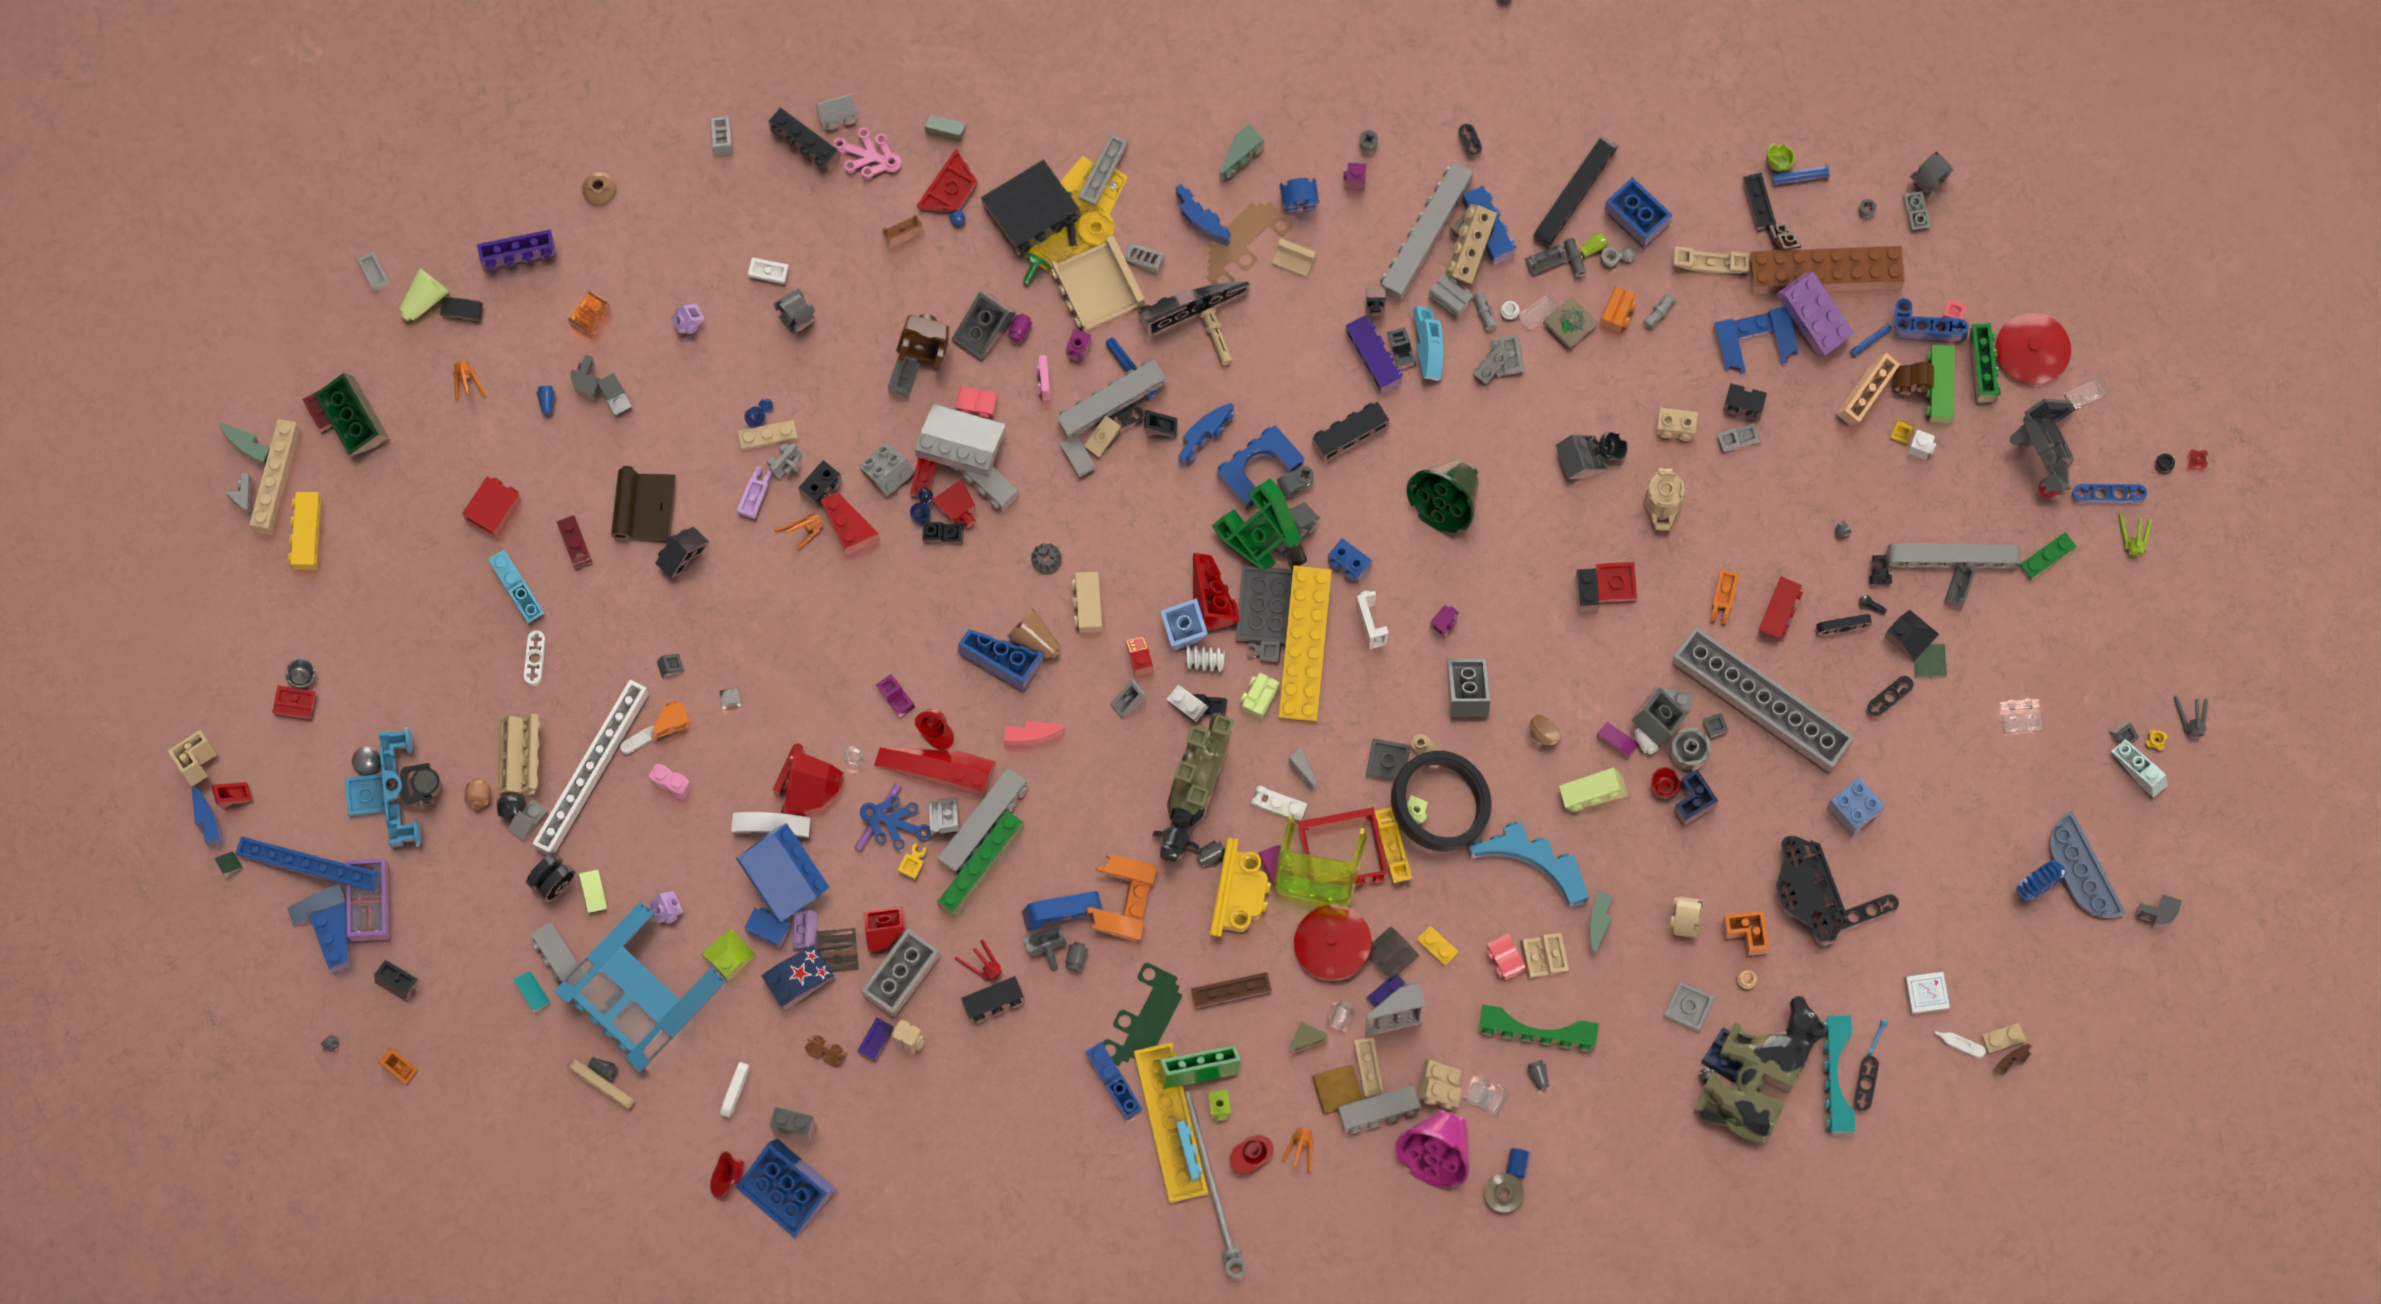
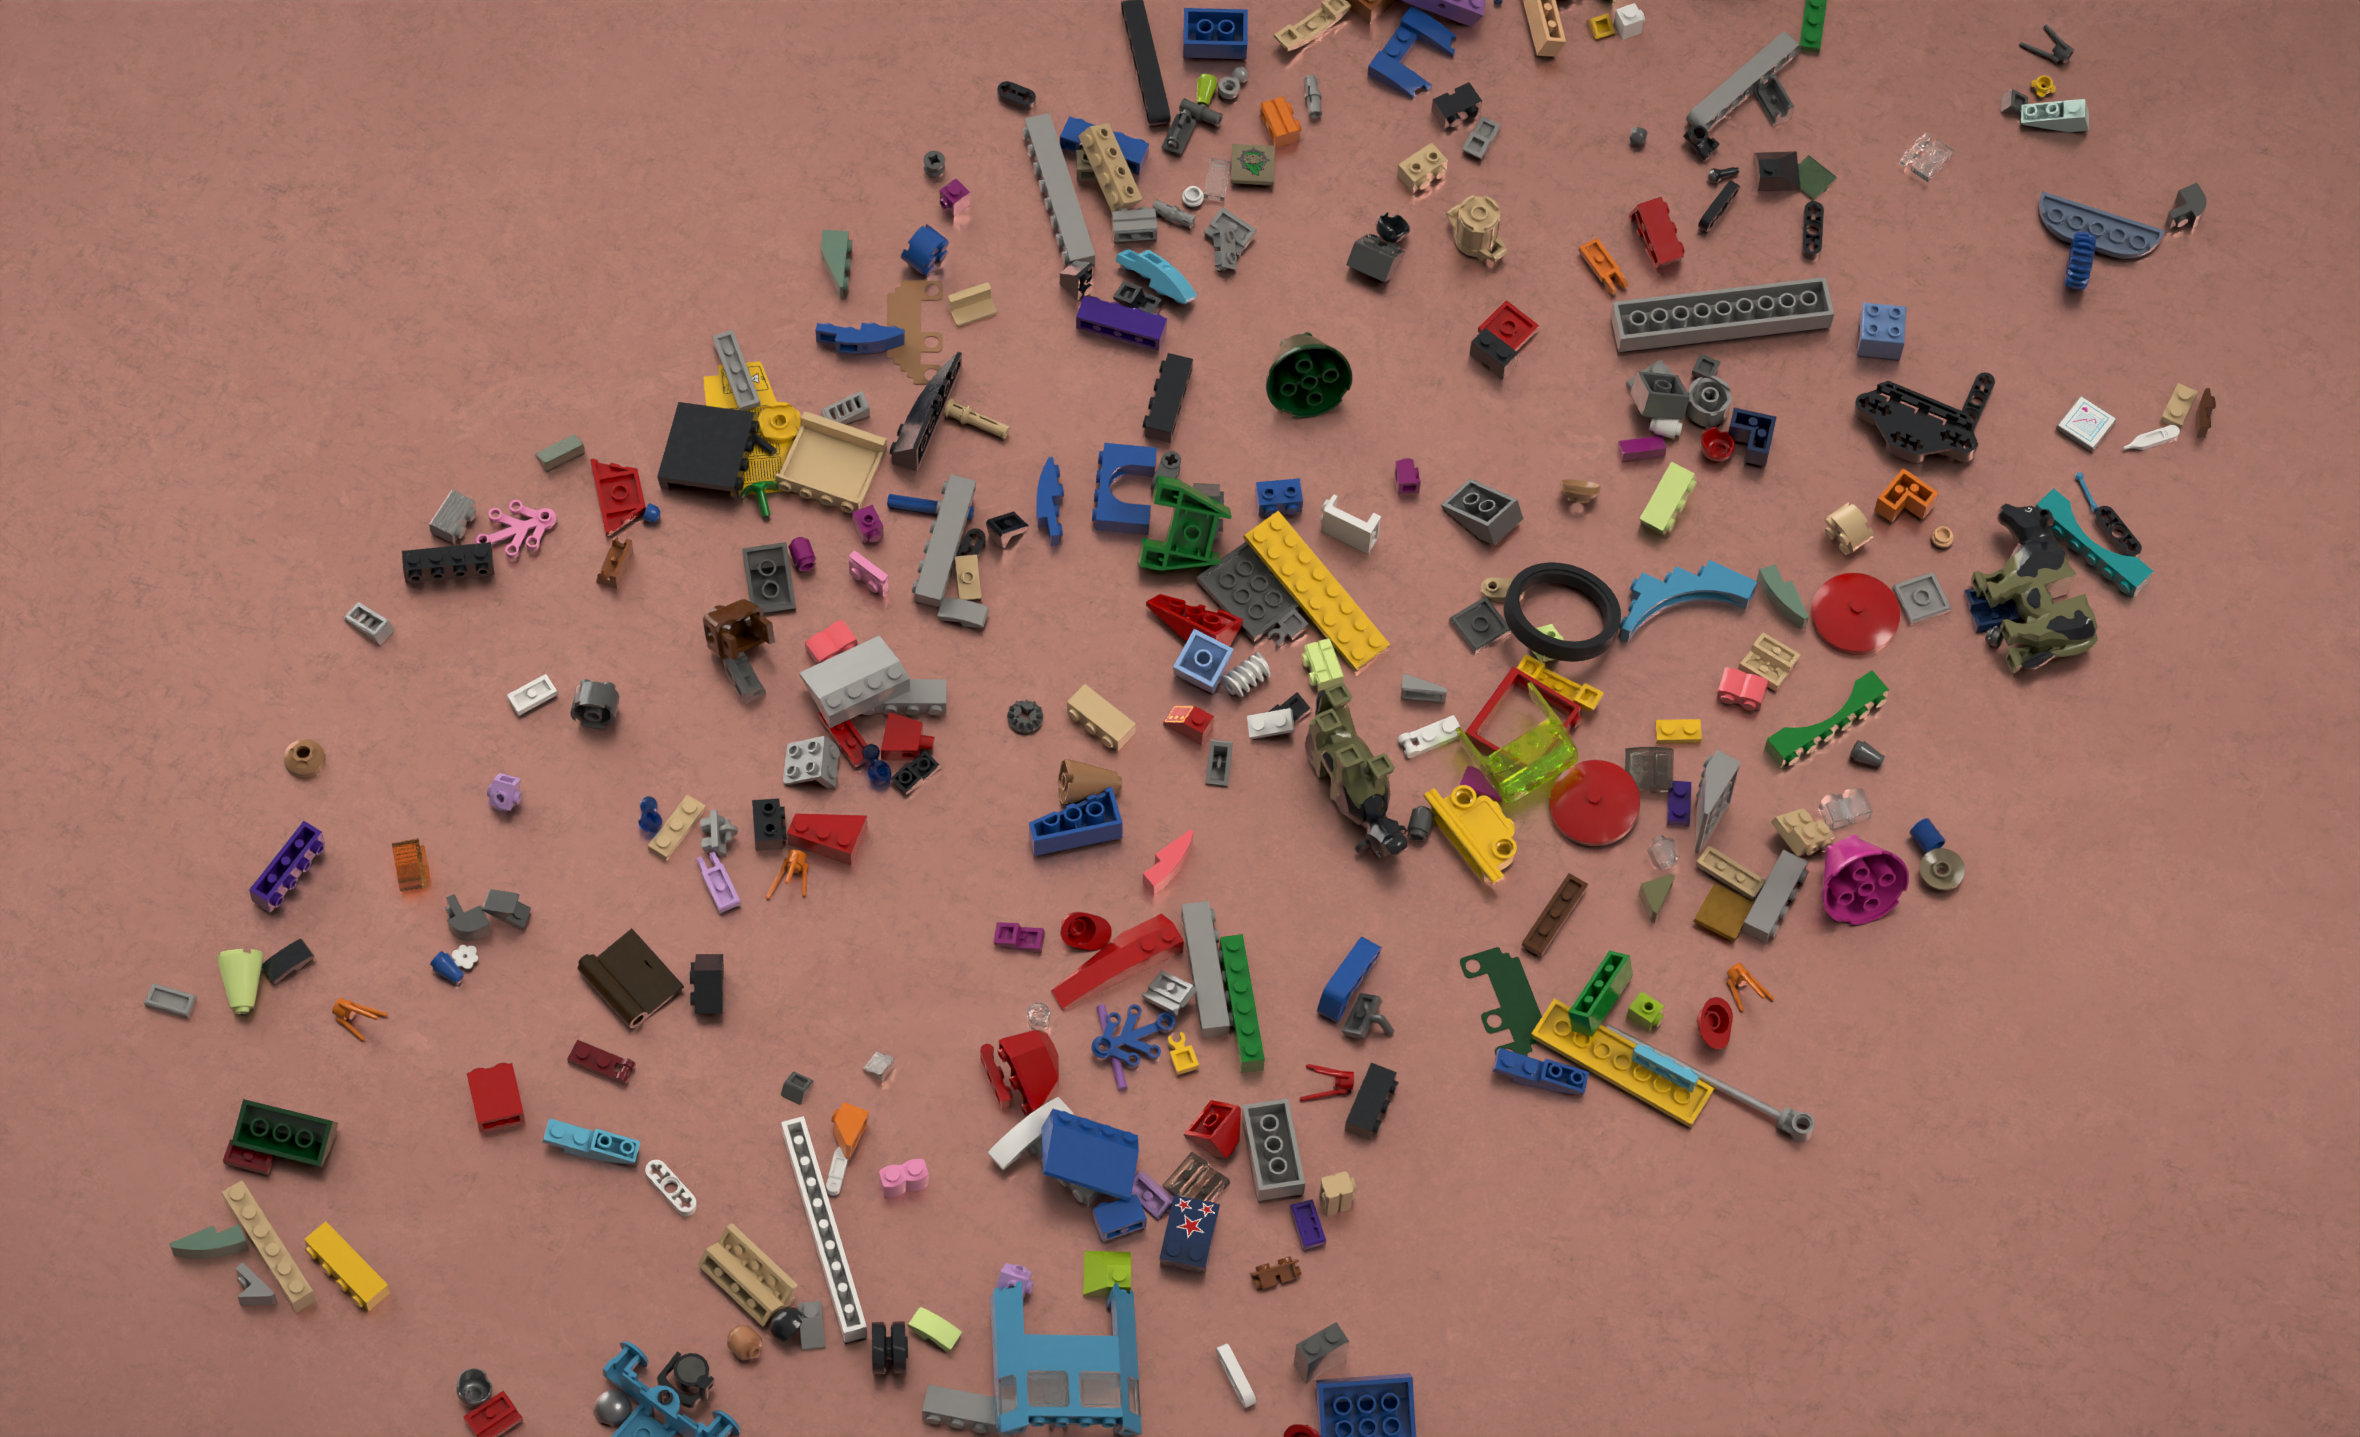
camera: 50 degrees left, 10 degrees down
dark grey brick [1065,942,1088,972] -> none
orange wedge [1086,854,1157,942] -> none
clear smoke slope [1284,544,1307,570] -> none
none -> white plant [452,945,478,969]
none -> red dish [1811,573,1900,655]

